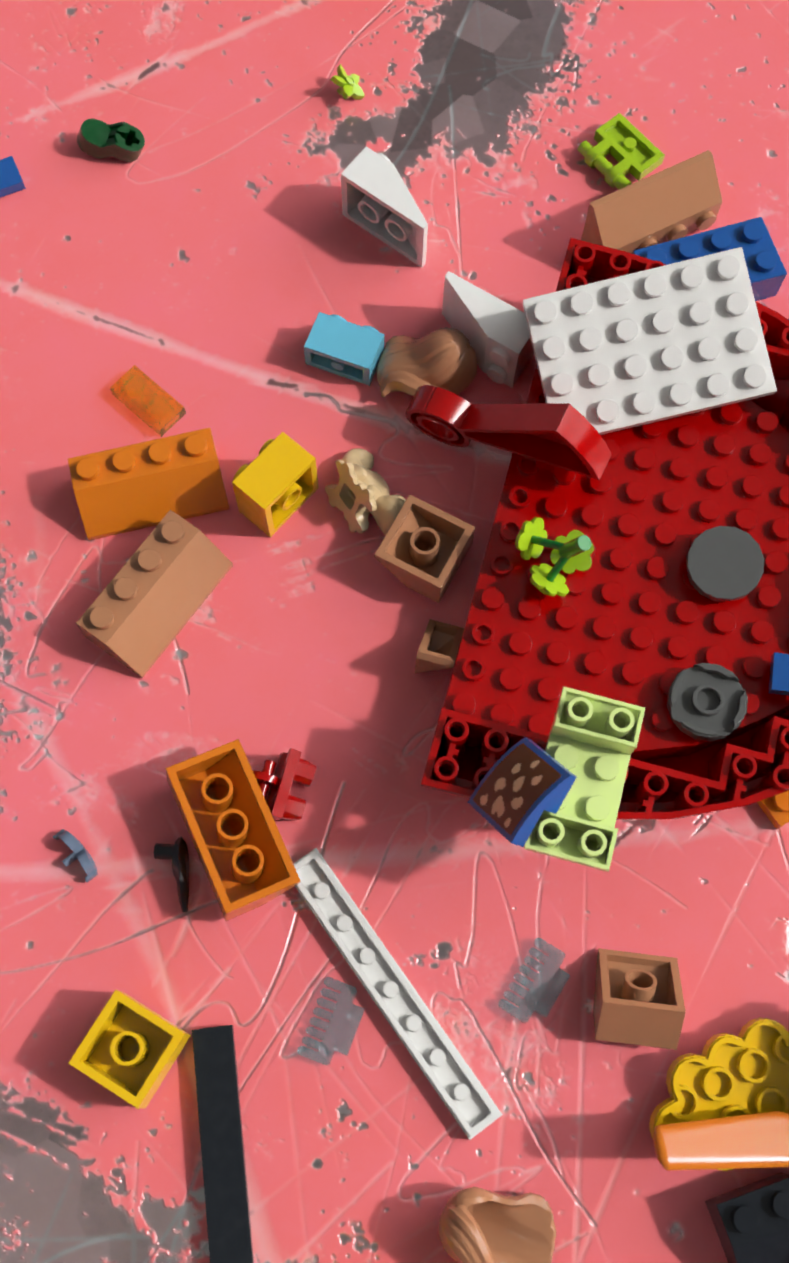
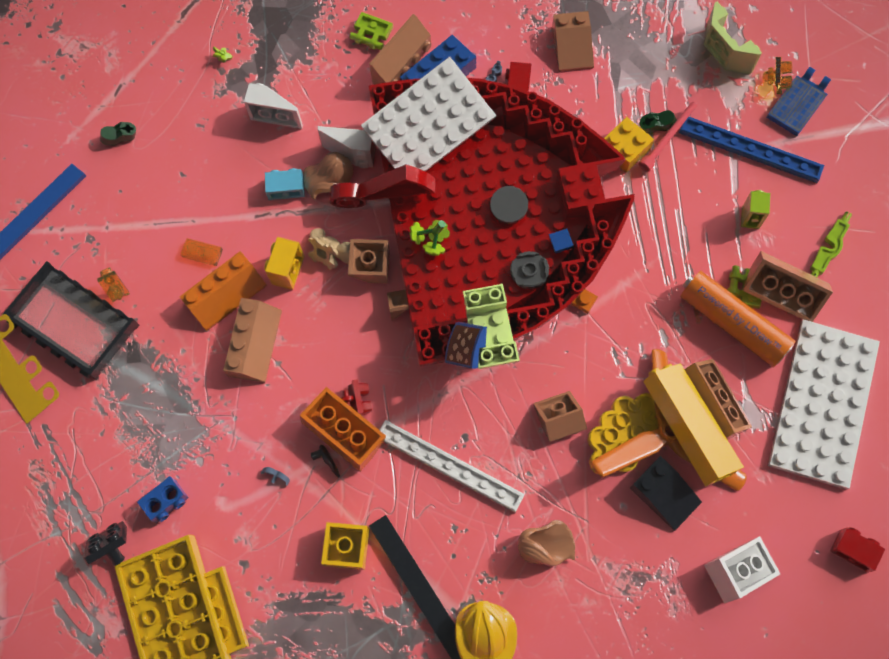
camera: 20 degrees left, 0 degrees up
clear light blue piece [297,977,365,1066] -> none
clear light blue piece [498,938,570,1023] -> none

